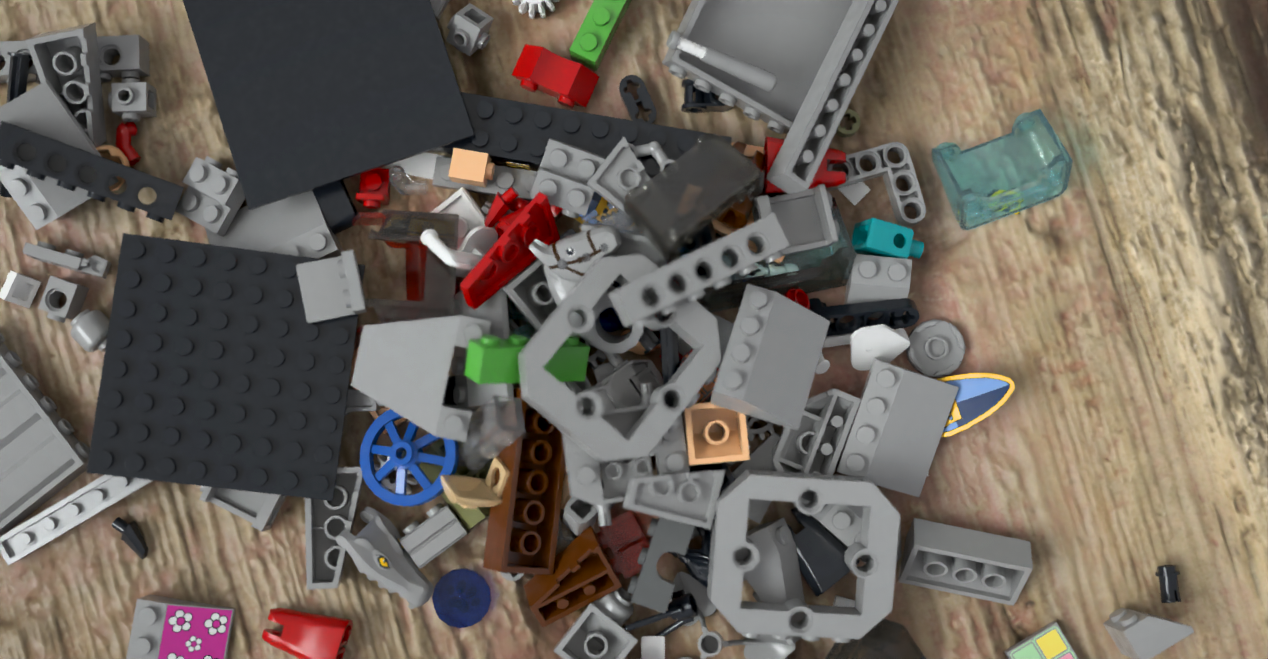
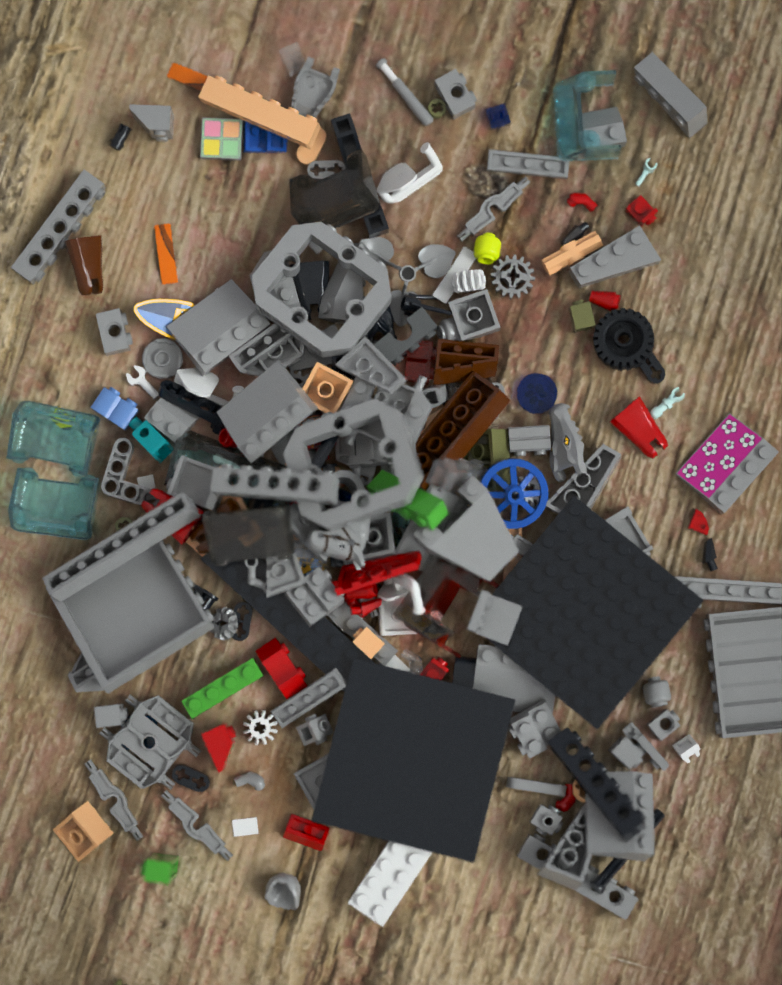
camera: 155 degrees left, 0 degrees up
tan piece [440,458,509,509] -> none
light grey piece [666,30,777,91] -> none
light grey slope [899,518,1033,606] -> none
none -> clear light blue windscreen [8,468,100,540]
none -> light grey brick [11,170,106,285]
none -> reddish brown piece [64,235,103,295]
none -> medium blue brick [90,387,139,431]
none -> light grey brick [96,308,133,356]
none -> white bar [126,366,159,399]
none -> orange sticker [154,223,178,285]
none -> light grey gear [210,607,238,640]
none -> light grey tile [270,668,347,728]
none -> light grey beam [506,777,567,796]
none -> light grey brick [608,735,644,769]
none -> red tile [687,509,709,536]

